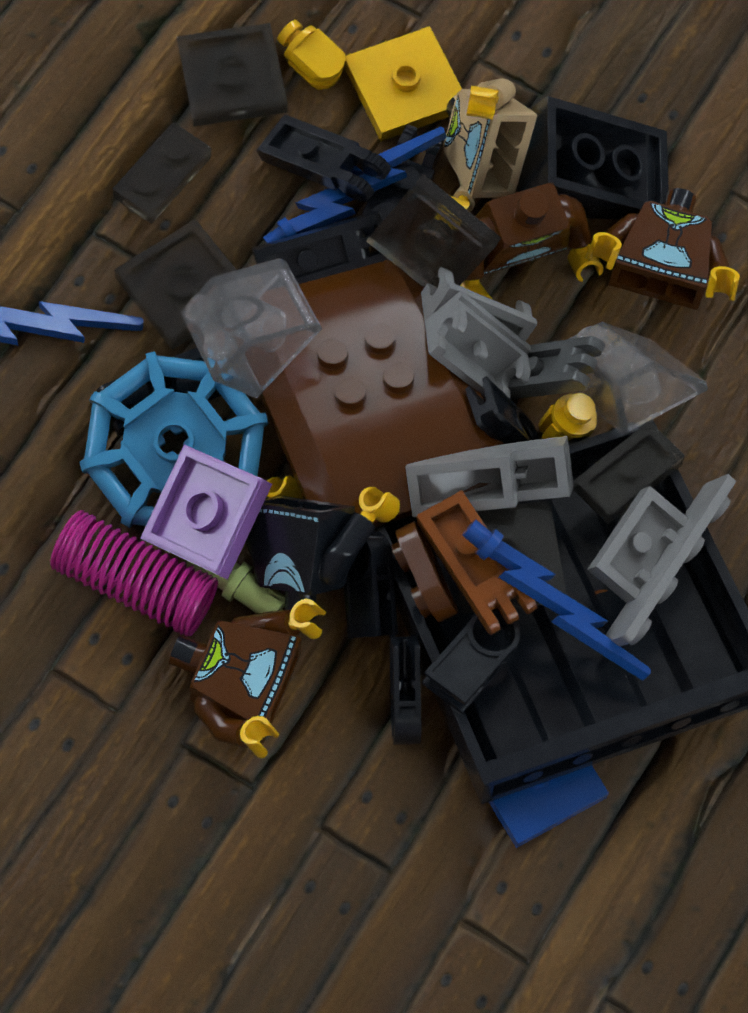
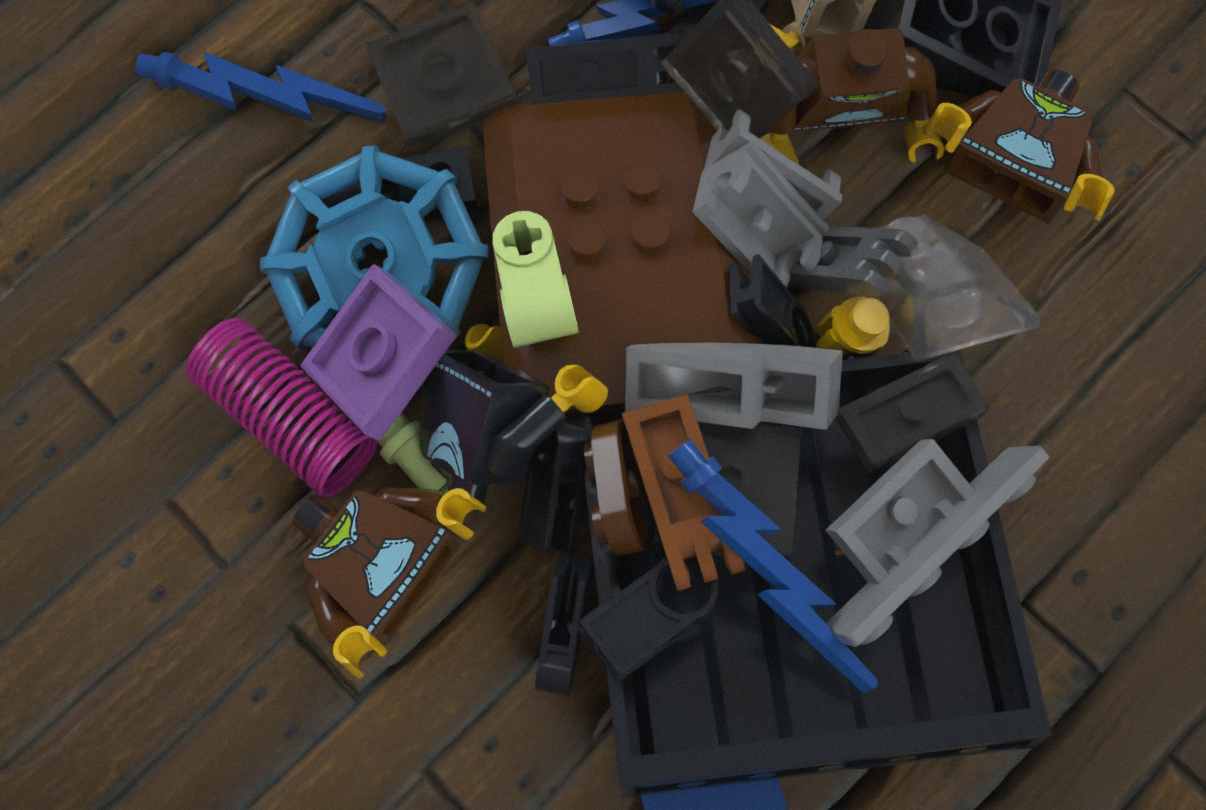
camera: 25 degrees right, 5 degrees up
clear slope [180,258,322,398] -> none
none -> yellowish green piece [493,211,579,348]

